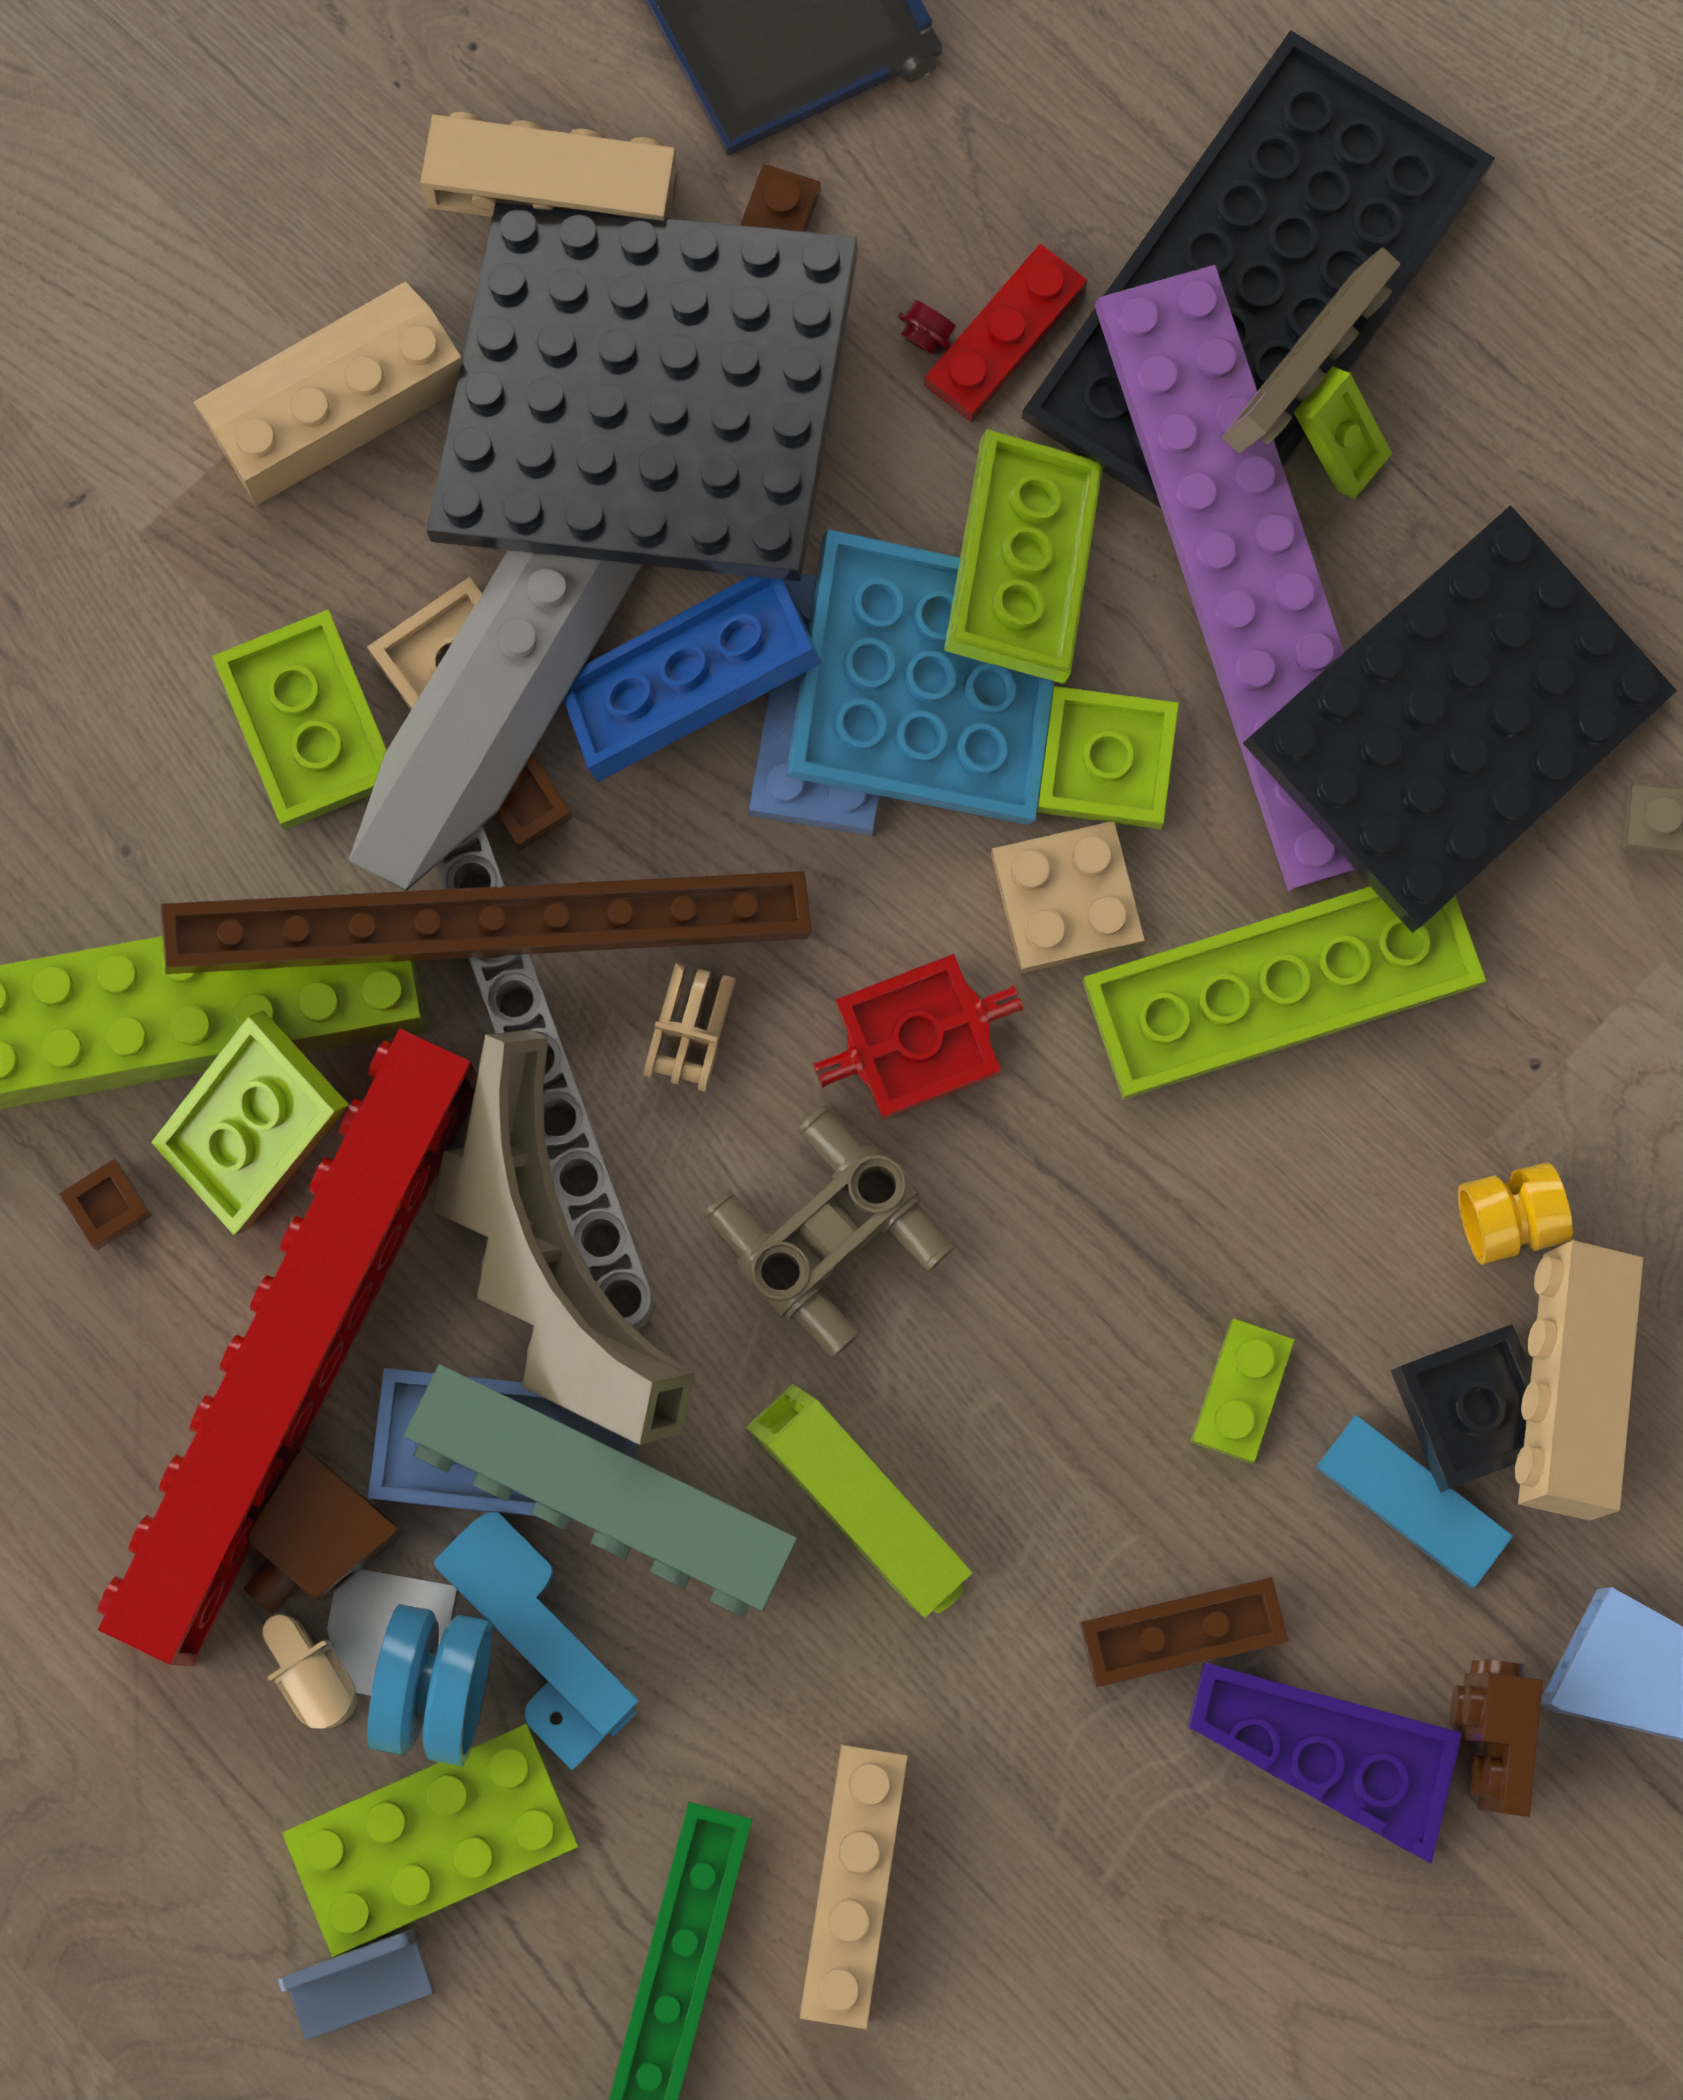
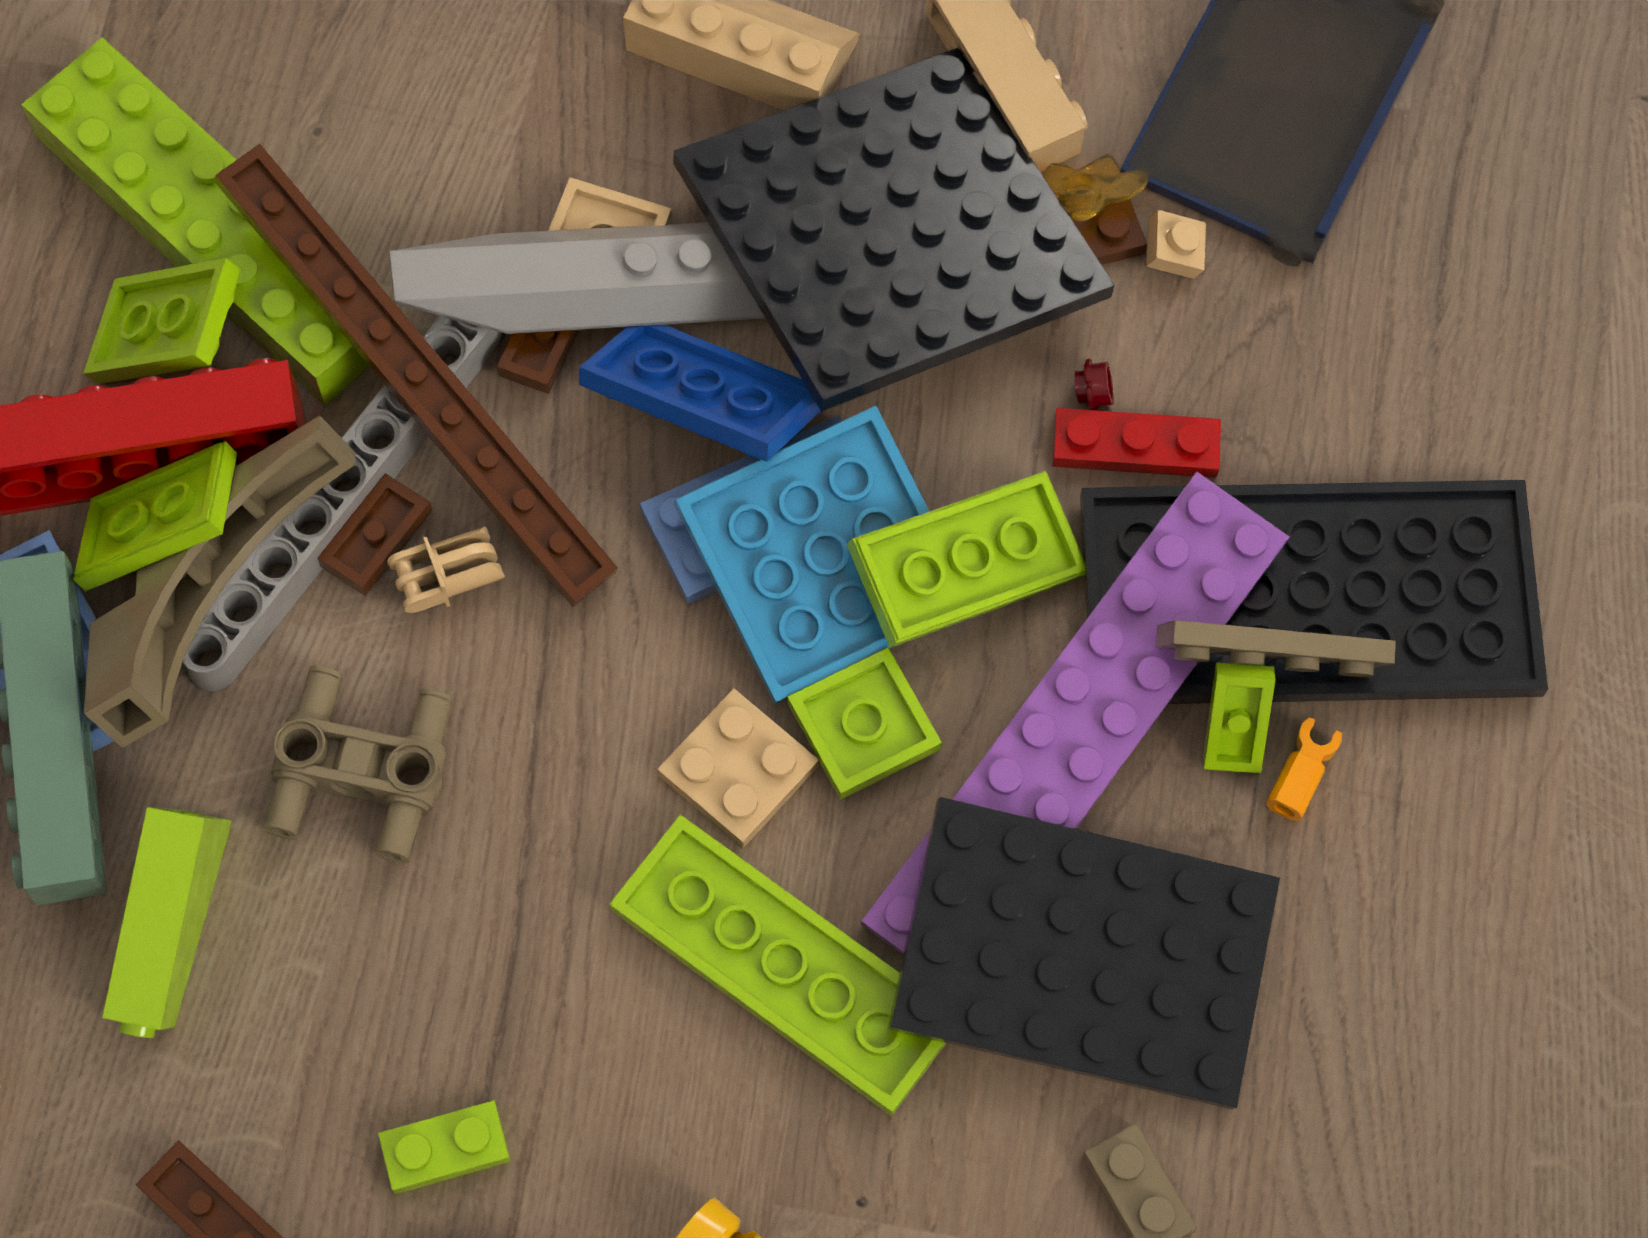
camera: 55 degrees right, 10 degrees down
reddish brown plate [59,1159,152,1251] -> none
lime plate [212,609,387,830] -> none
red plate [812,954,1024,1120] -> none
none -> lime tile [73,441,237,592]
none -> reddish brown plate [317,473,432,596]
none -> clear yellow plate [1043,154,1149,221]
none -> tan plate [1146,210,1206,279]
none -> light orange bar [1266,717,1342,821]

